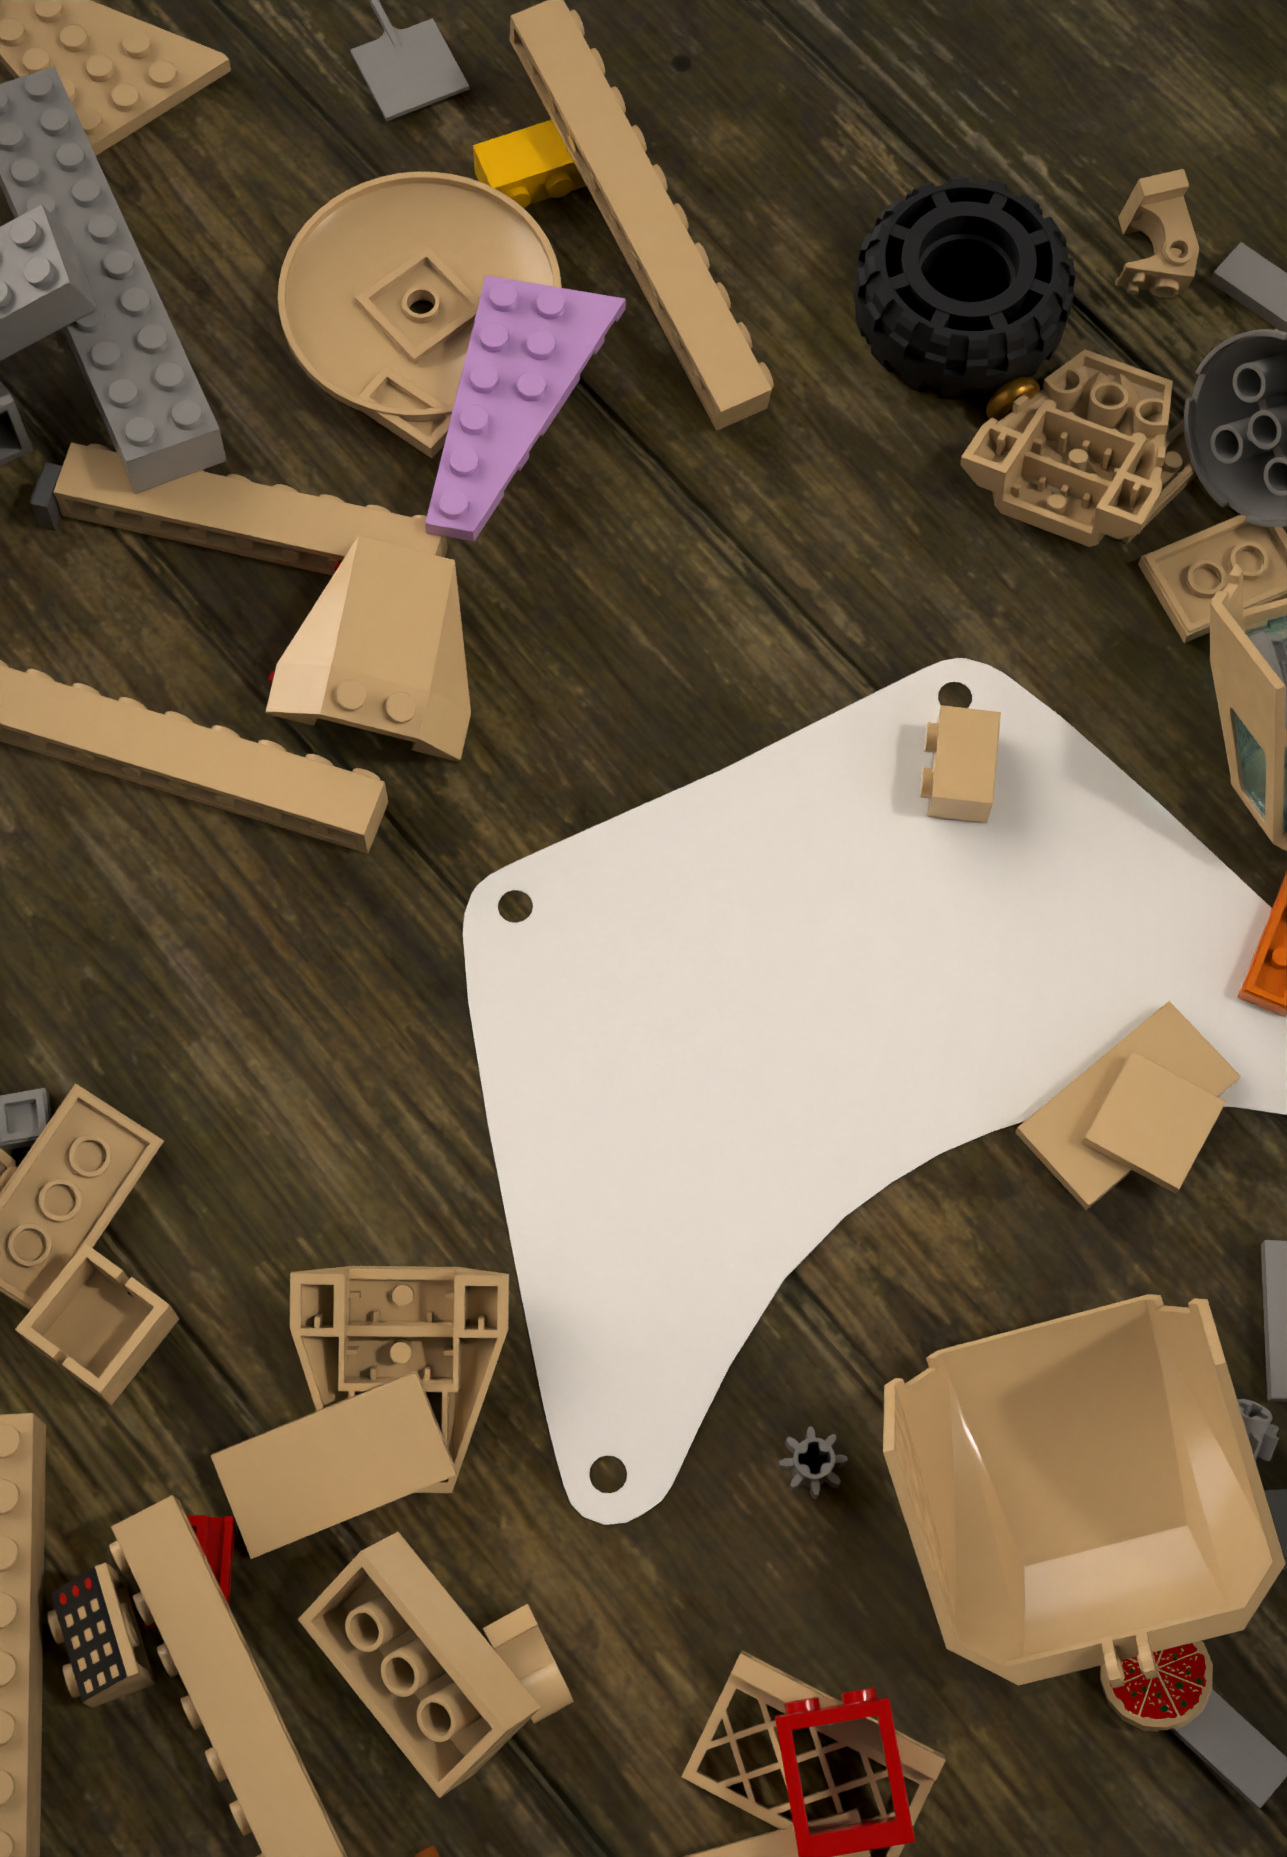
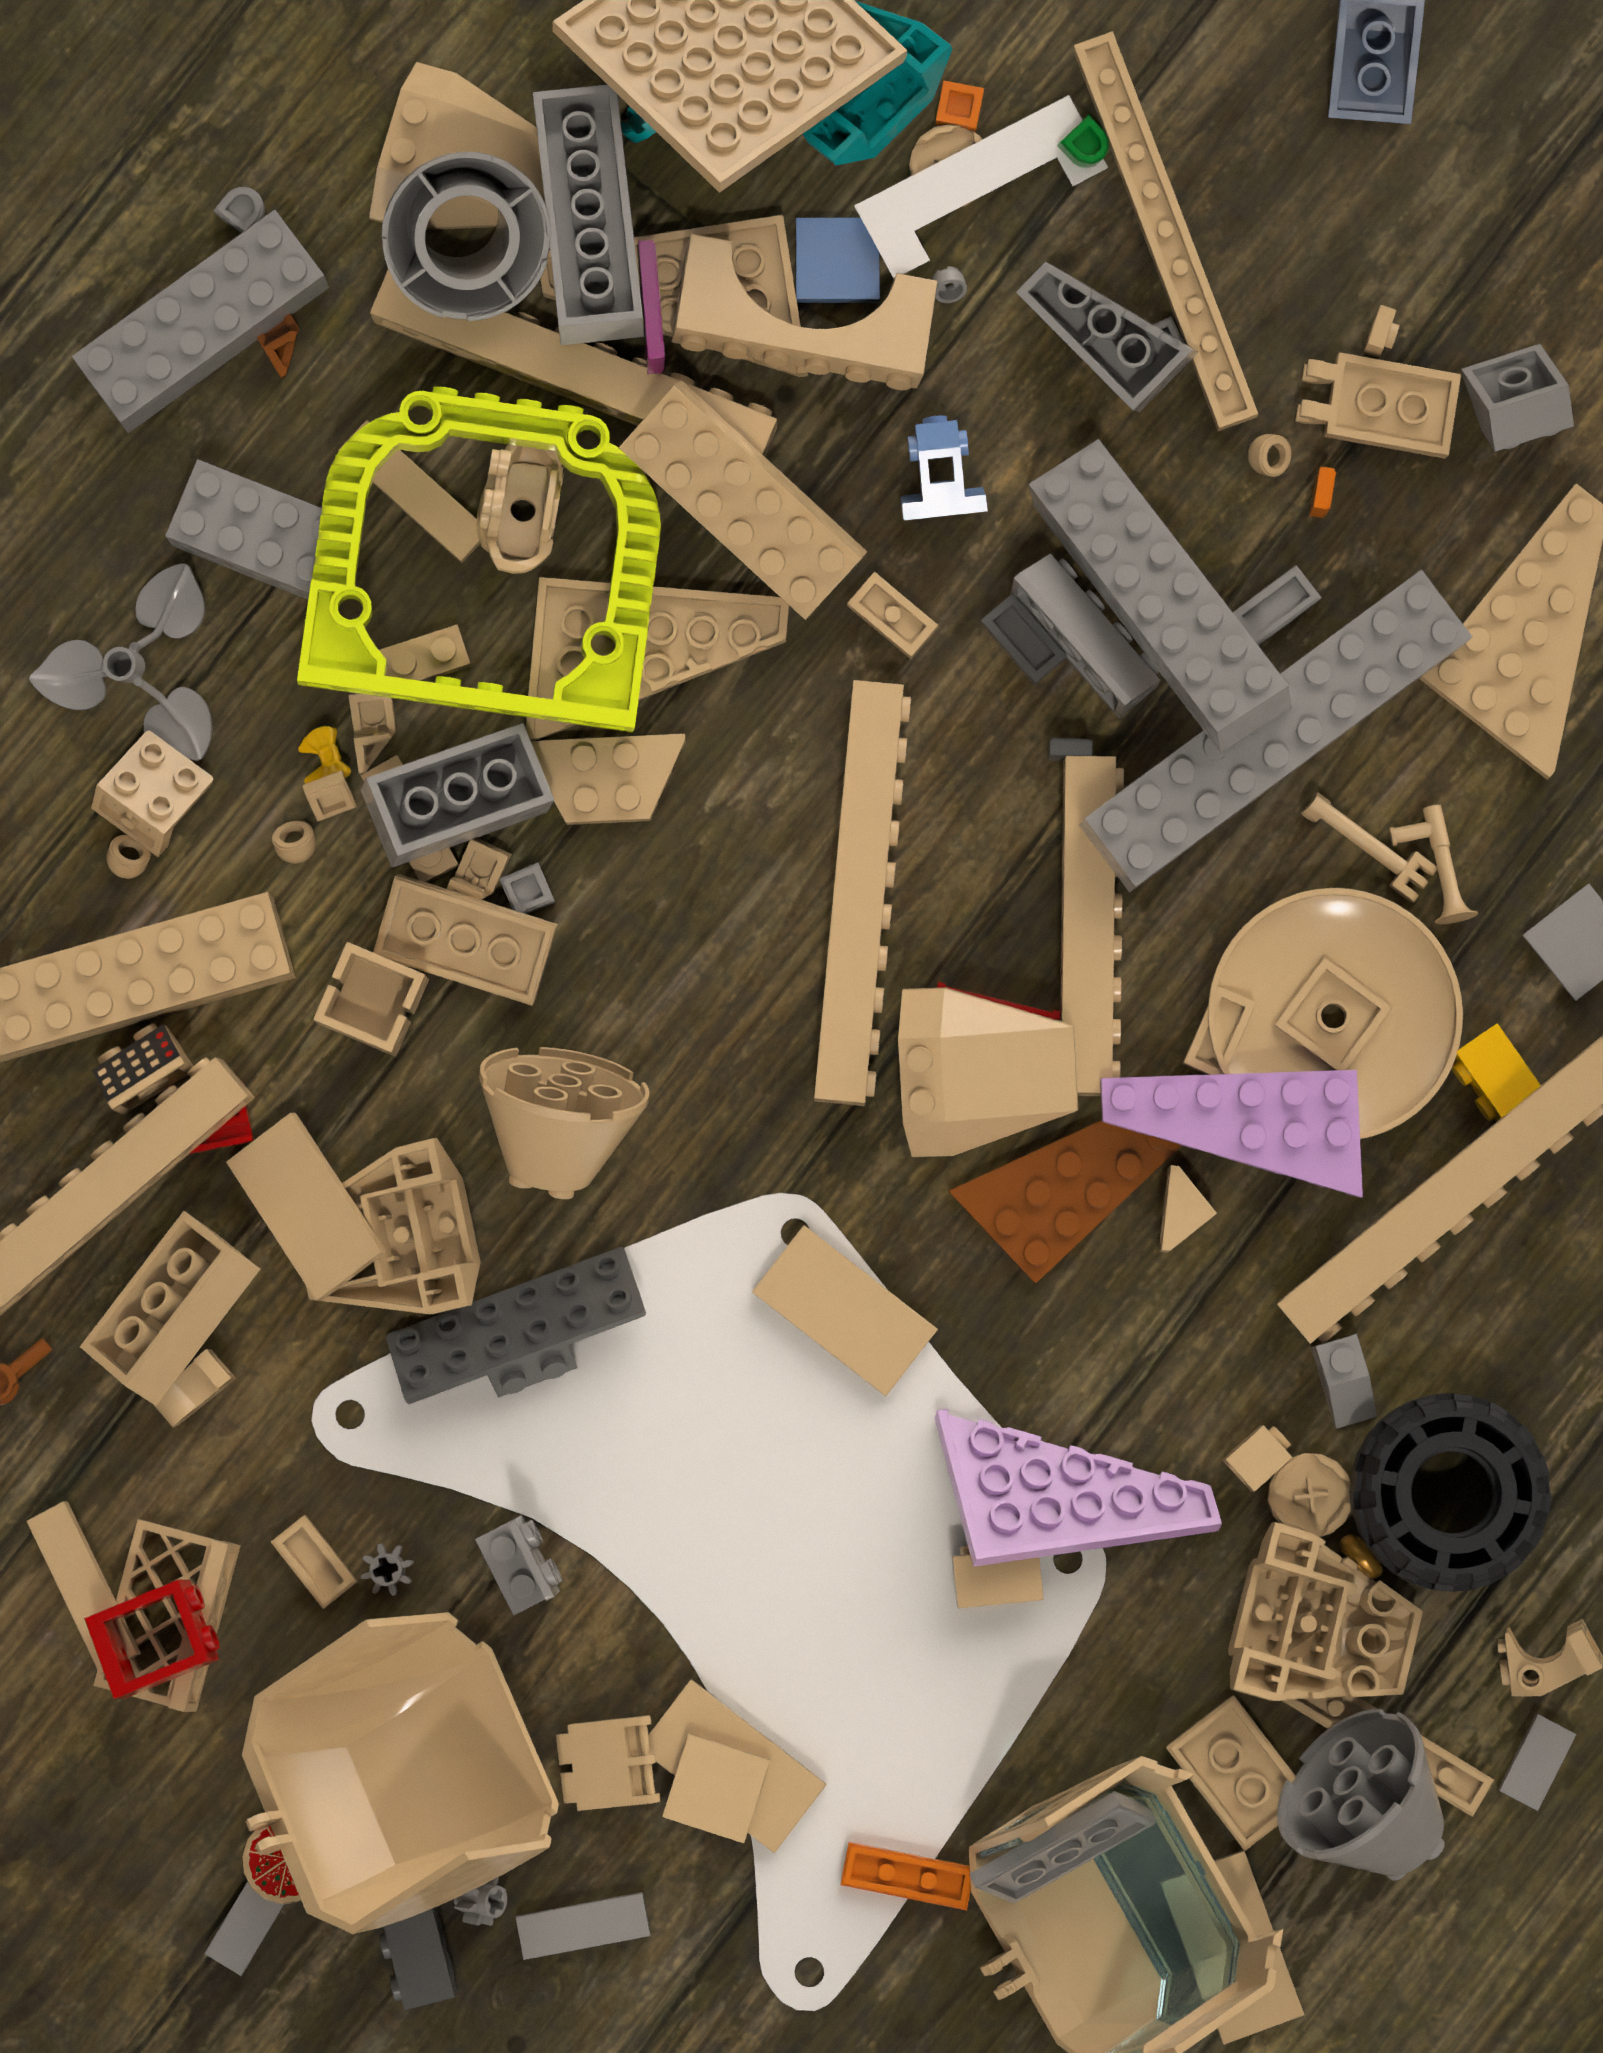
camera: 80 degrees right, 15 degrees up
none -> tan tile [271,1515,358,1609]
none -> dark grey bracket [386,1247,646,1404]
none -> light grey bracket [475,1515,563,1615]
none -> tan cone [479,1047,649,1199]
none -> tan plate [556,1715,661,1811]
none -> tan tile [752,1225,938,1396]
none -> lavender wing [935,1409,1222,1567]
none -> dark orange wing [948,1120,1182,1284]
none -> tan slope [1159,1165,1217,1253]
none -> tan brick [1222,1425,1292,1492]
none -> tan tile [1267,1453,1351,1537]
none -> tan hinge [1301,792,1438,903]
none -> light grey slope [1310,1334,1377,1429]
none -> tan piece [1389,805,1478,924]

